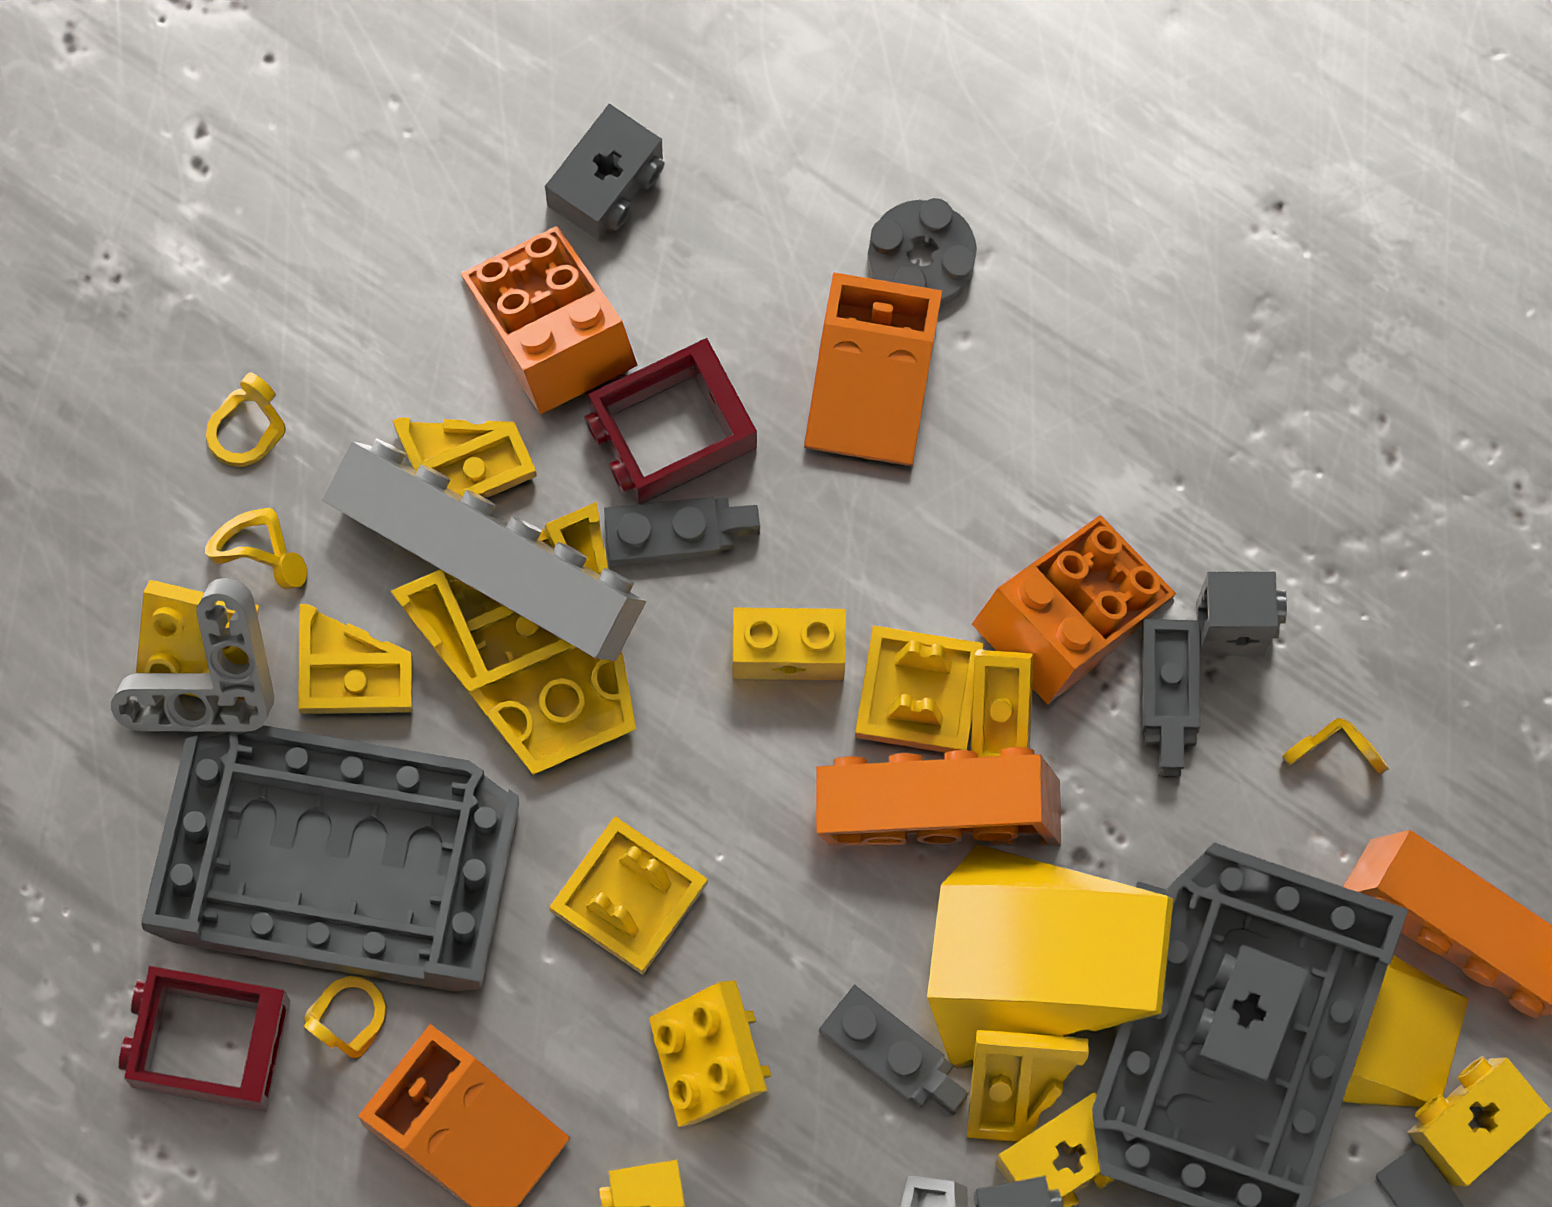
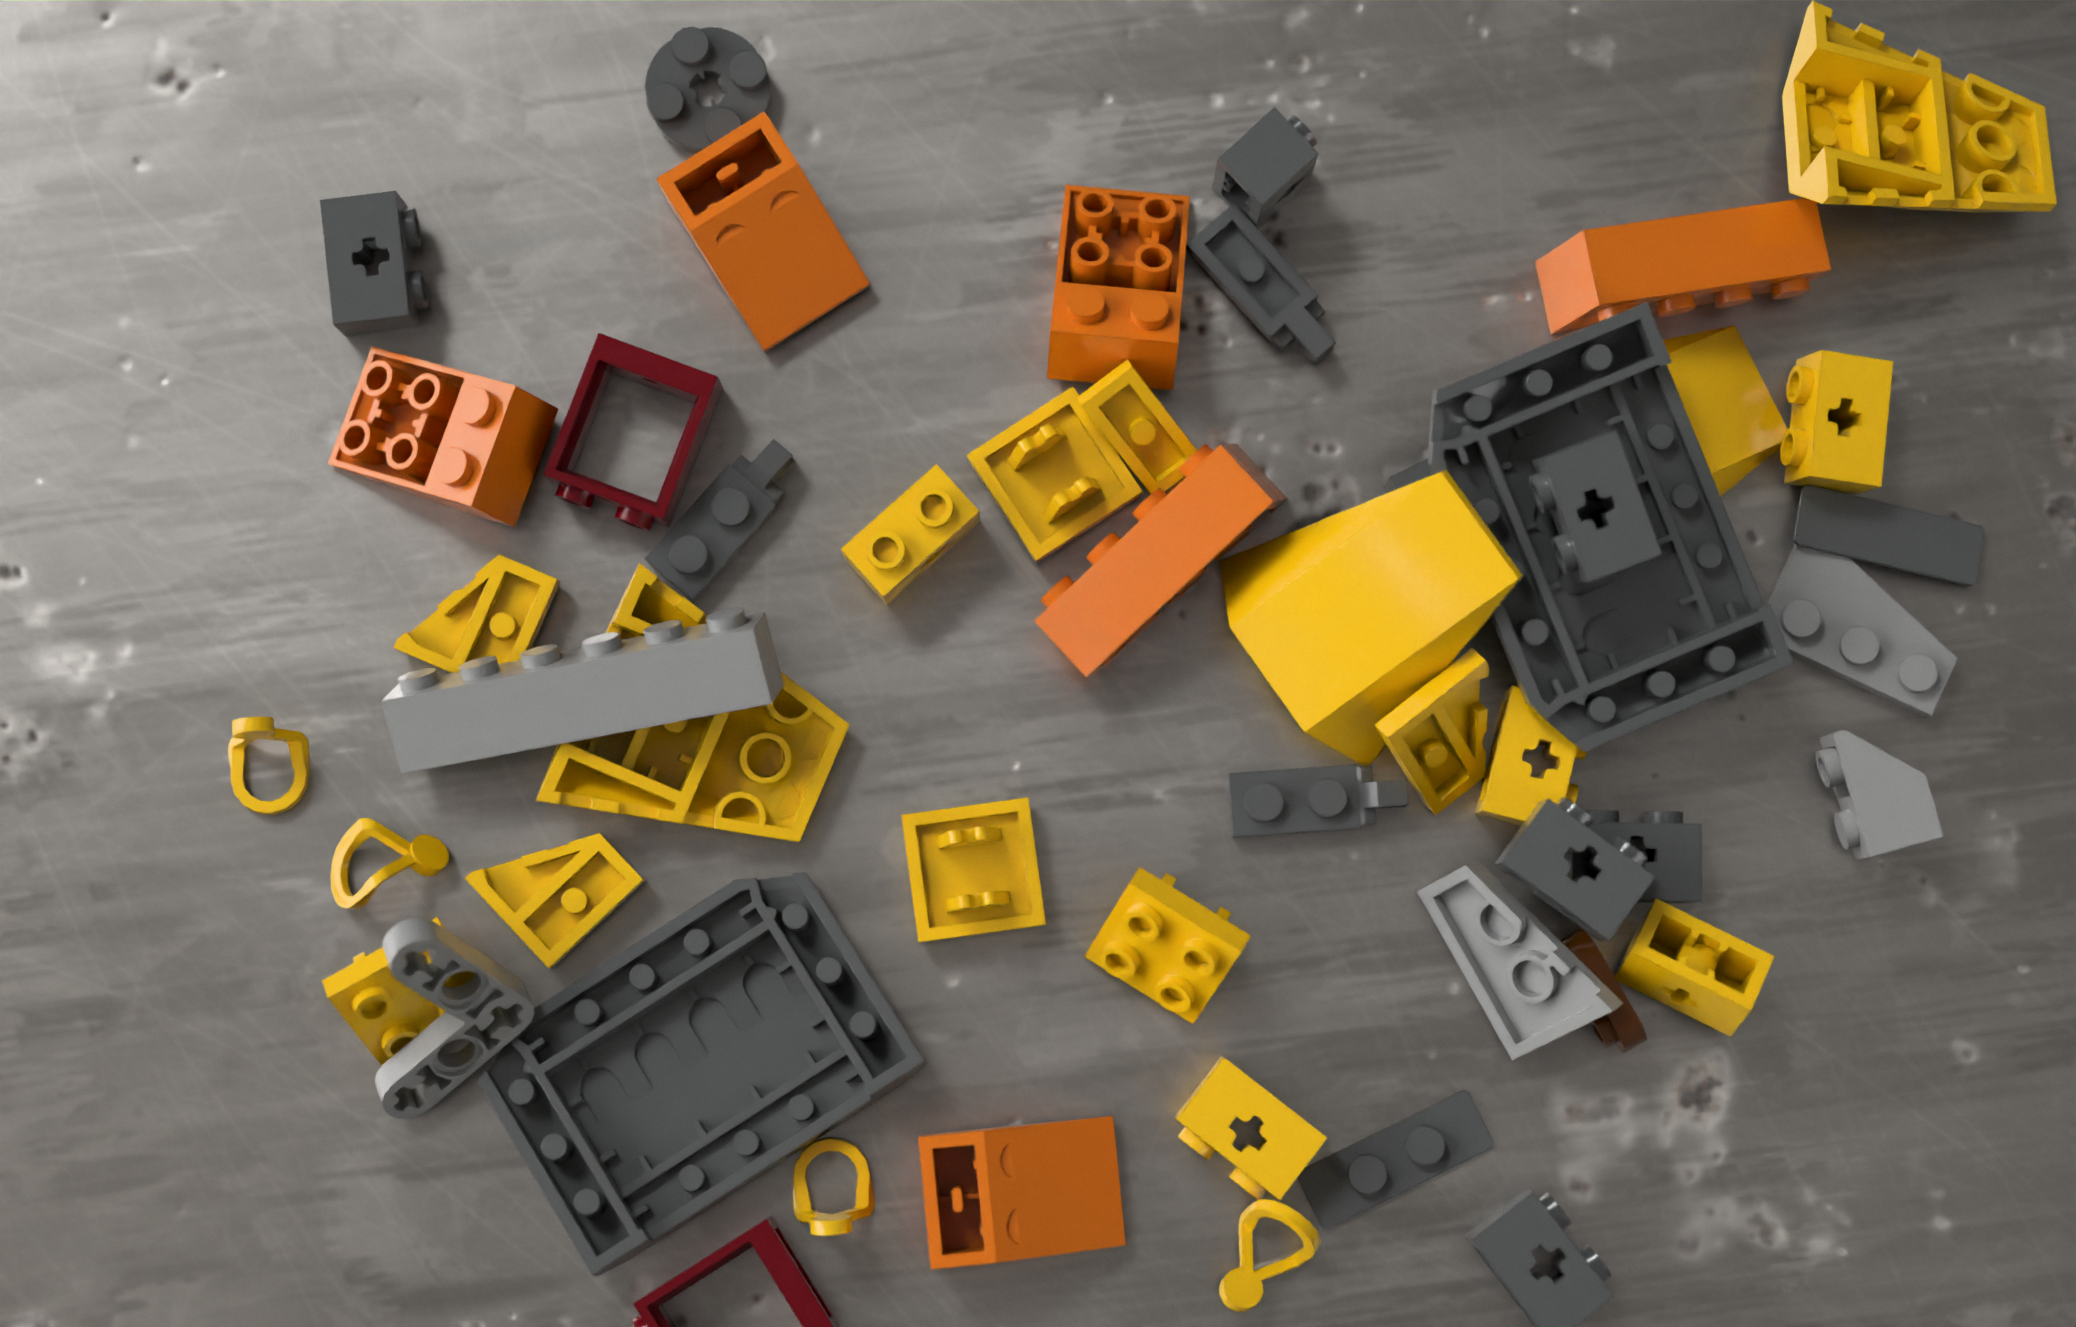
camera: 40 degrees left, 10 degrees up
yellow piece [1282,718,1389,775] -> none

